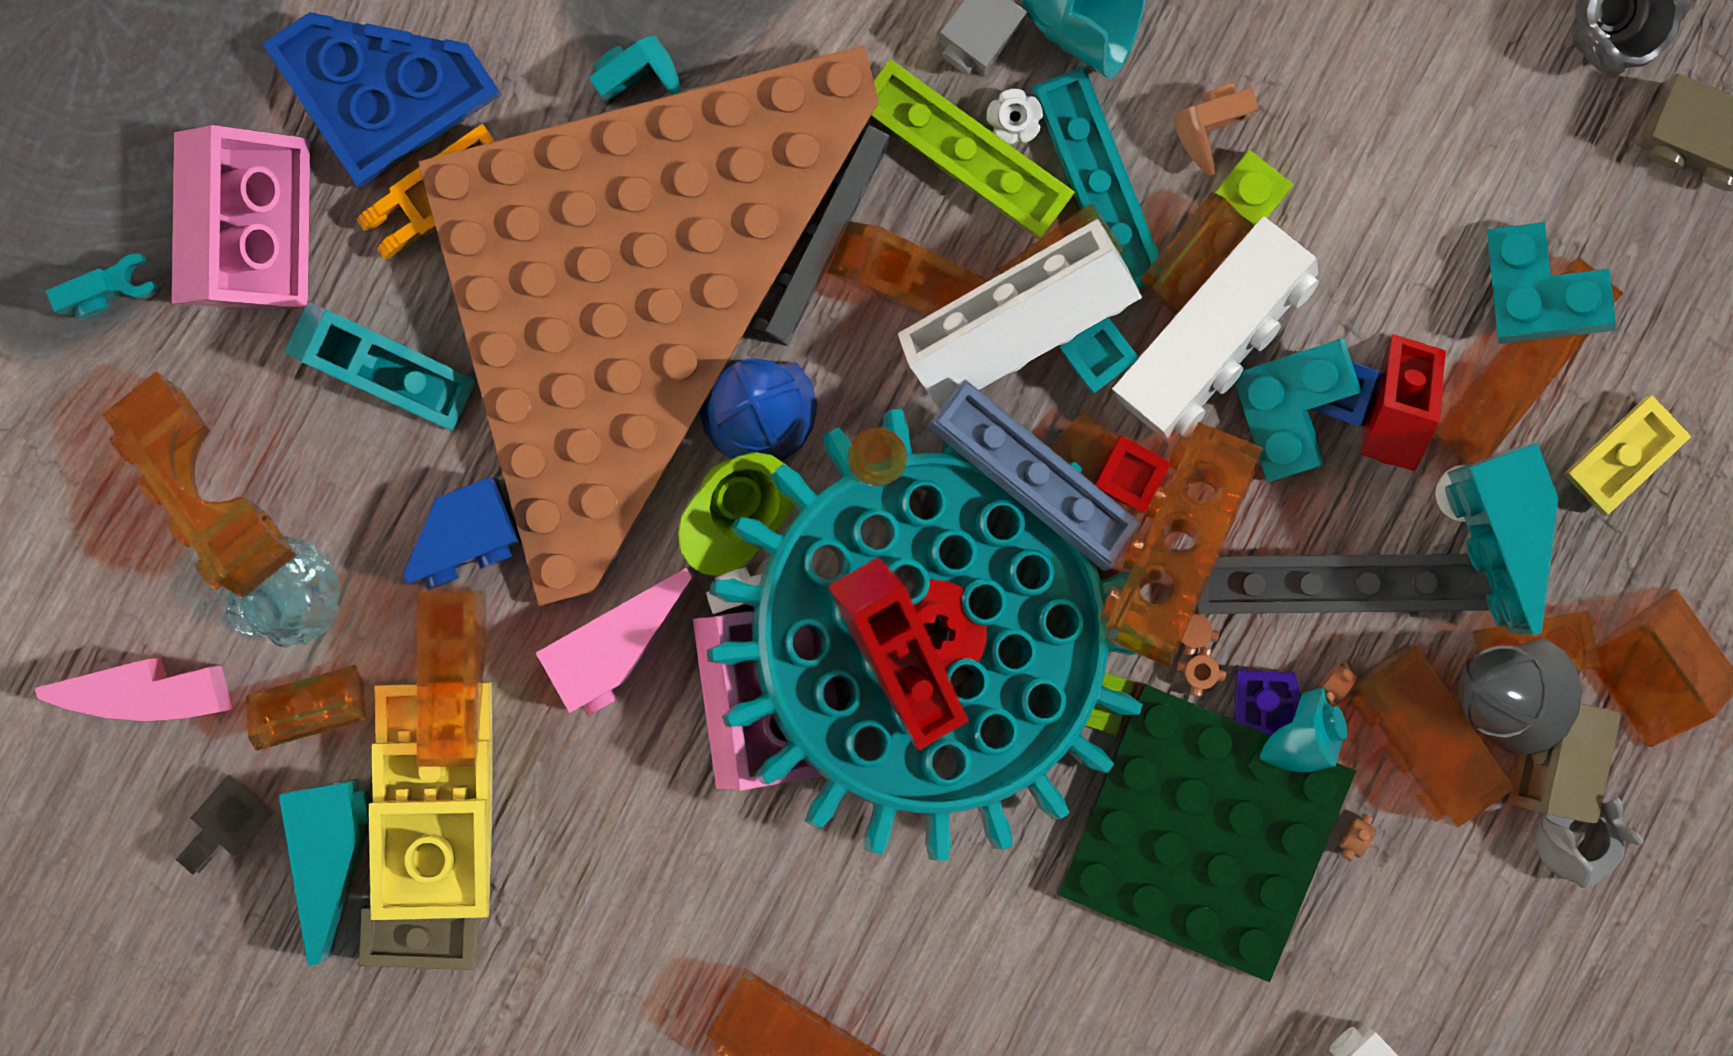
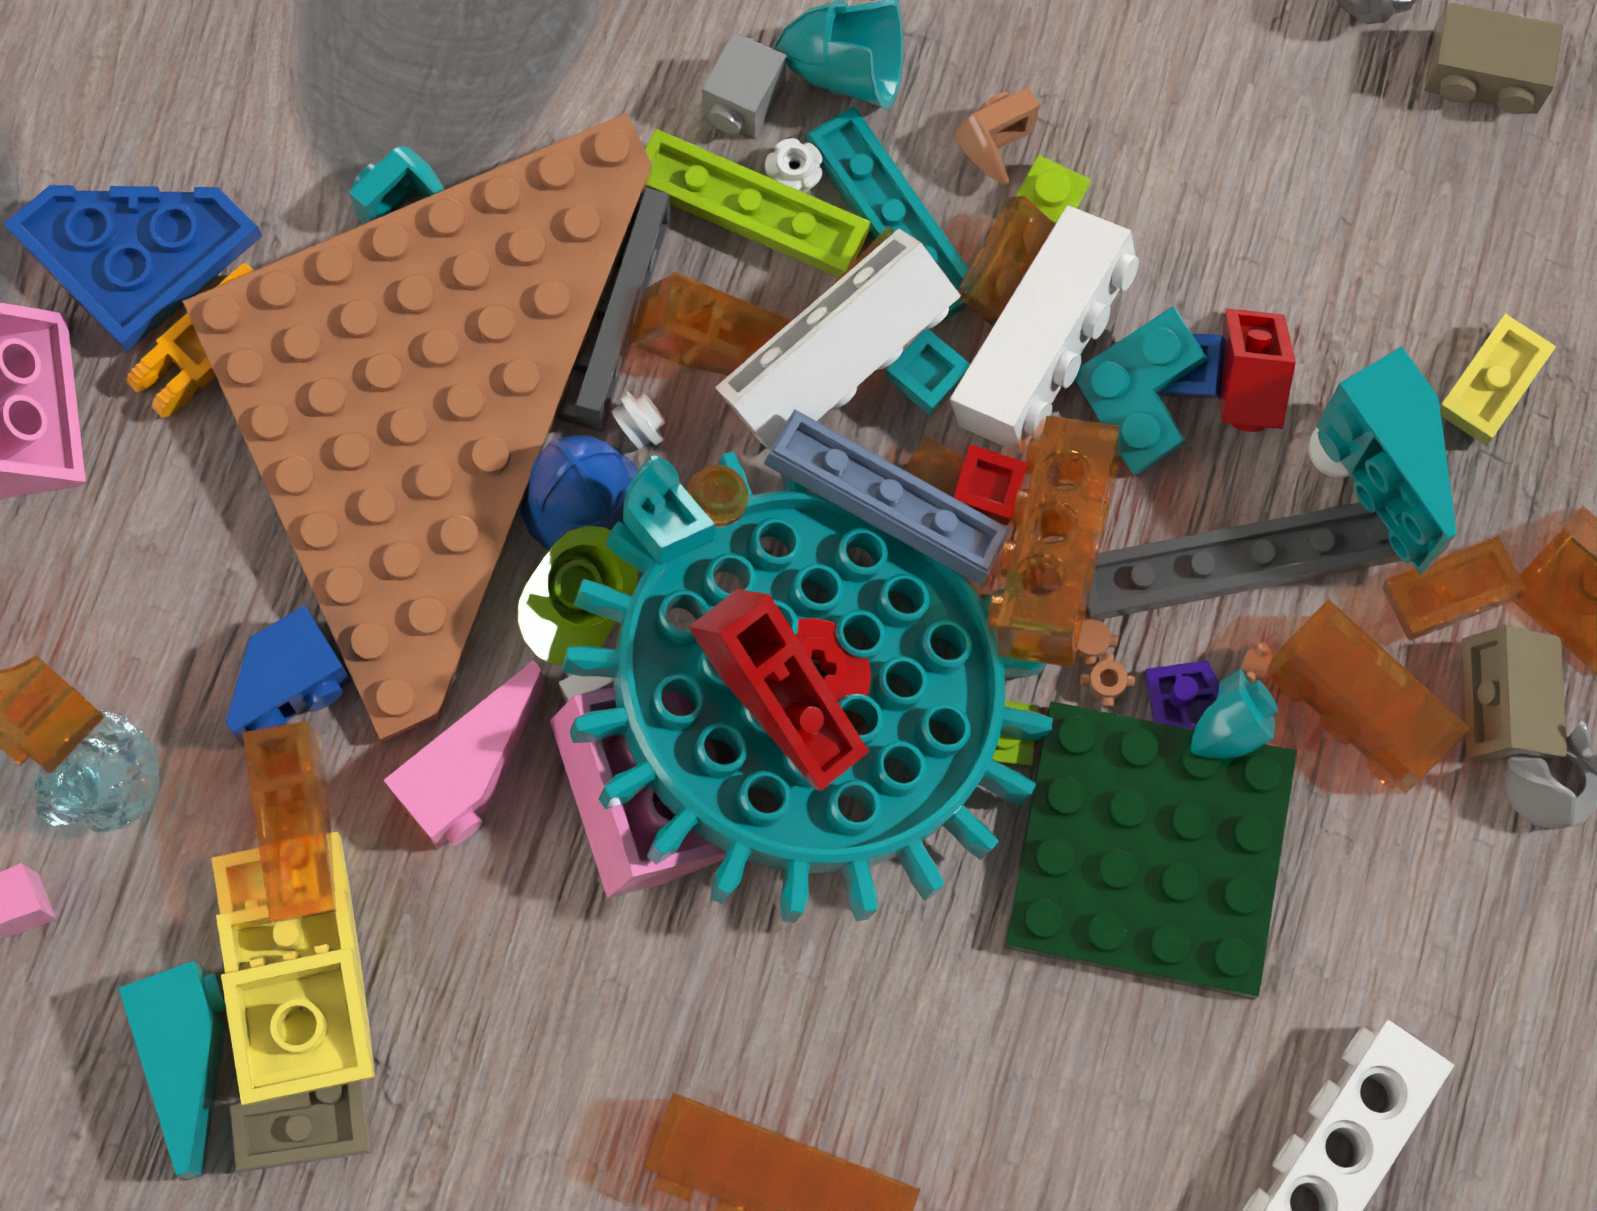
camera: 15 degrees left, 15 degrees down
clear smoke plate [176,774,275,875] -> none
clear orange plate [246,665,366,751] -> none
teal slope [284,301,476,431] -> none
nougat piece [1338,814,1376,861] -> none
clear orange plate [1433,257,1623,464] -> none
dark grey helmet [1458,638,1582,755] -> none
teal plate [1487,222,1616,344] -> none
none -> white plate [611,391,666,450]
none -> teal plate [623,455,715,565]

